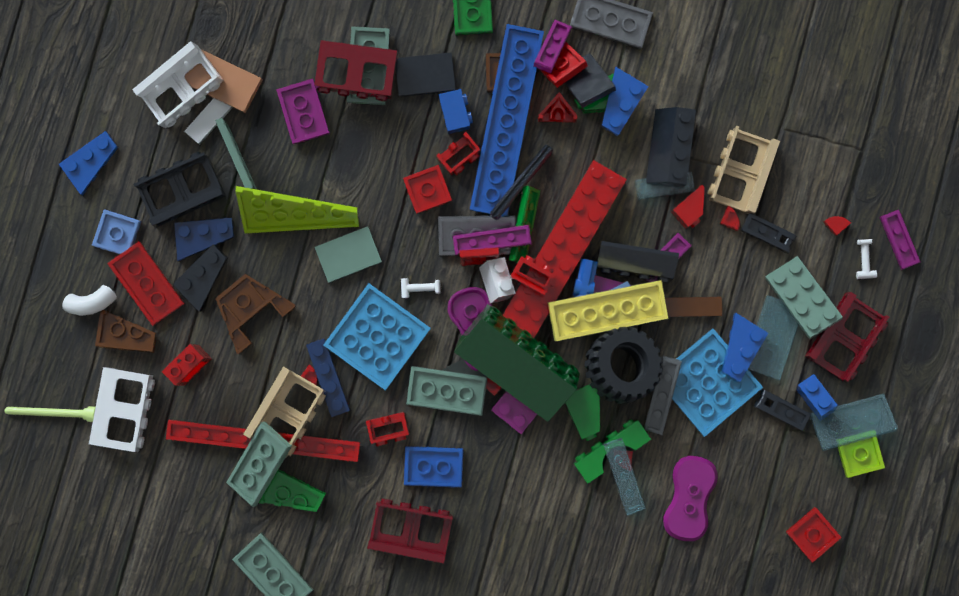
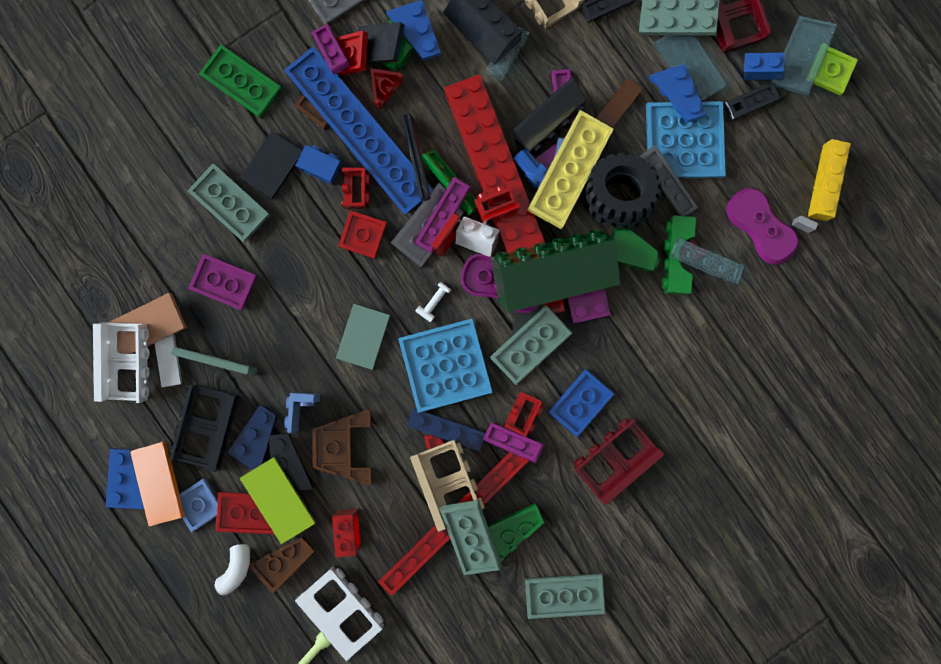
camera: 45 degrees left, 0 degrees up
lime wing [235,186,359,233] -> none
dark red window [314,40,398,102] -> none
red slope [671,185,705,229] -> none
red tile [720,206,740,231] -> none
red plate [786,507,842,563] -> none
none -> tile [130,441,185,526]
none -> lime tile [240,457,315,544]
none -> medium blue bracket [285,393,320,433]
none -> magenta tile [483,422,544,463]
none -> light grey tile [792,216,818,233]
none -> yellow brick [808,139,851,221]

